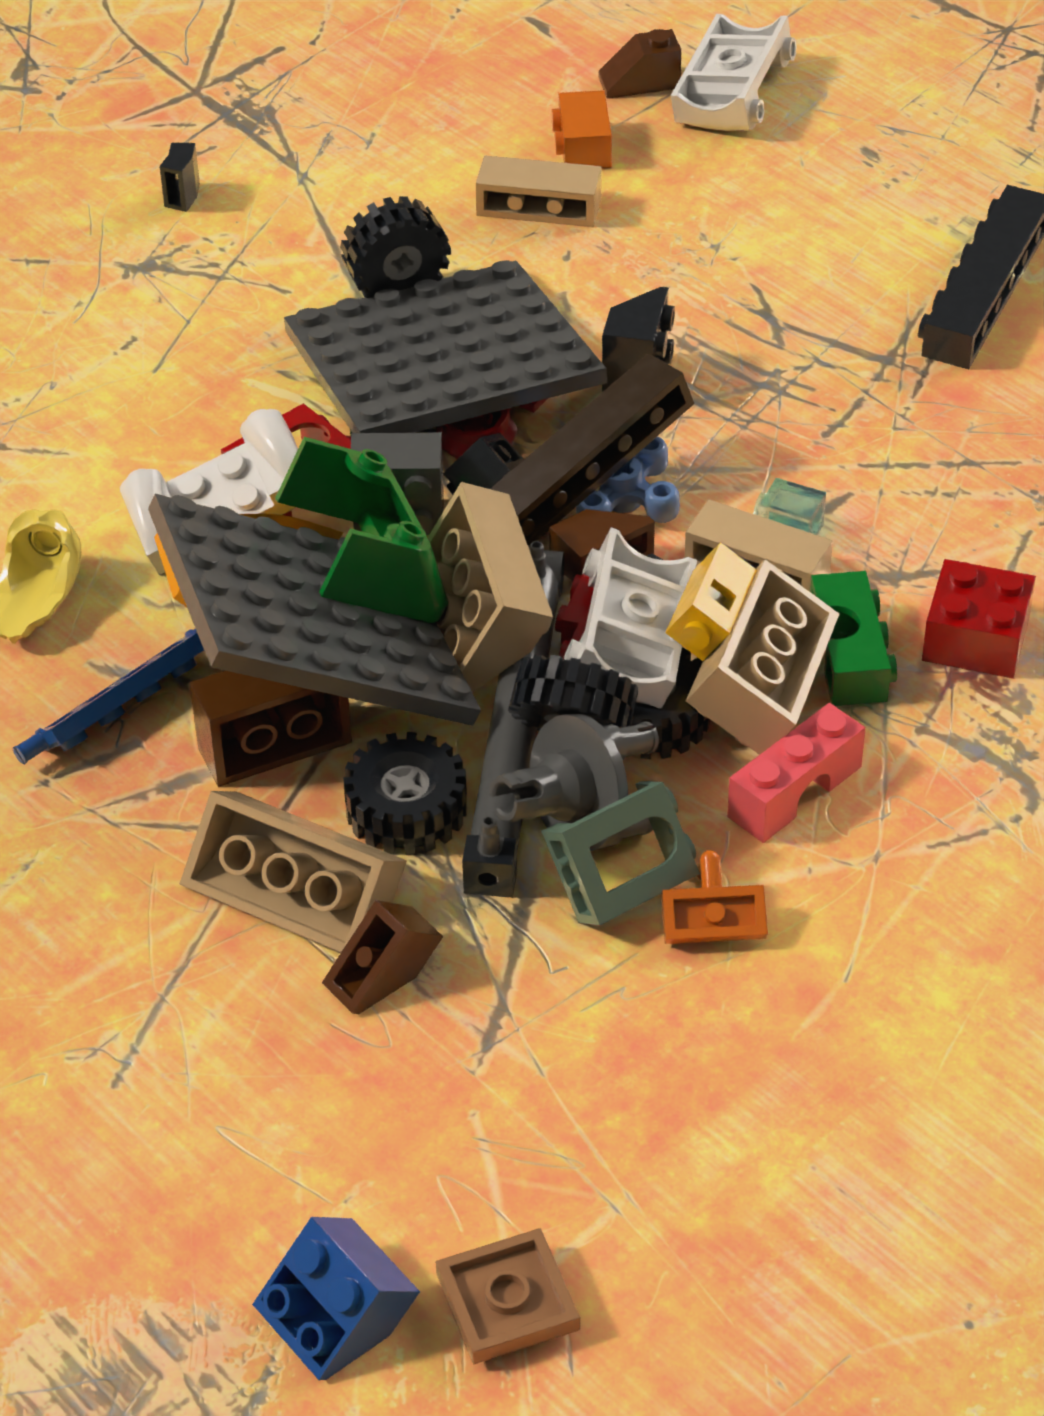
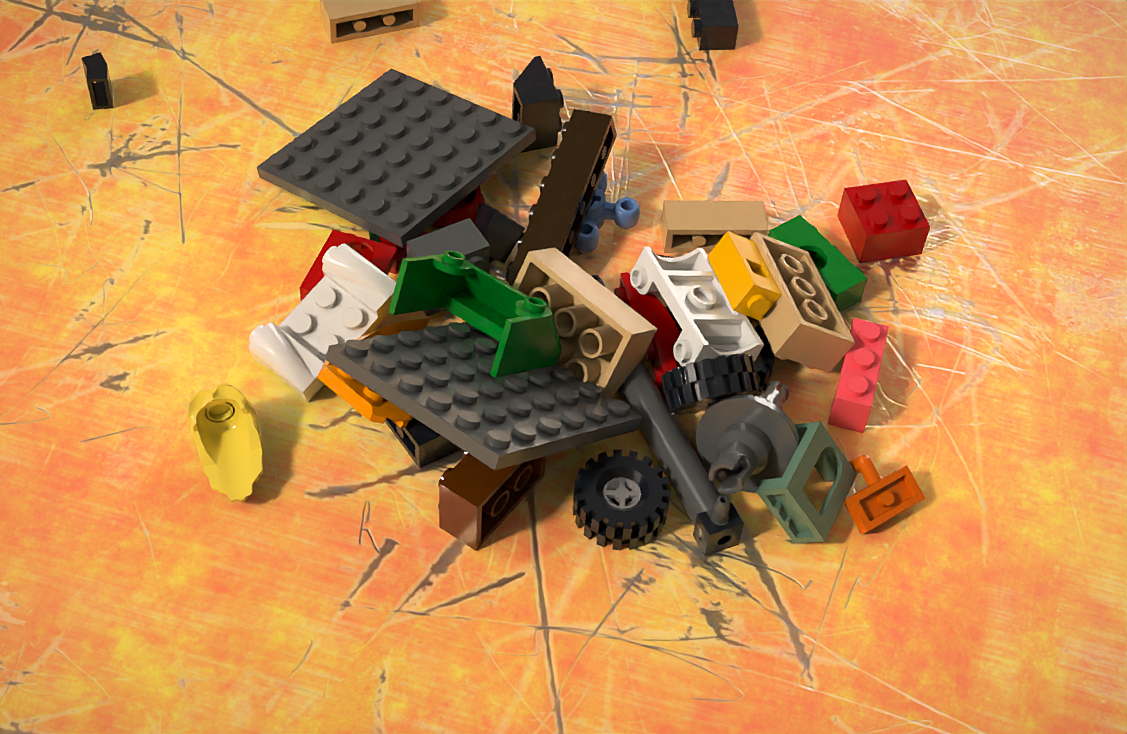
camera: 35 degrees left, 5 degrees up
blue plate [13,628,204,764] -> none
tan slope [179,791,407,952] -> none
reddish brown slope [321,900,443,1014] -> none
black wheel [340,196,451,298] -> none
reddish brown slope [549,509,655,582] -> none
clear light blue brick [753,477,826,535] -> none

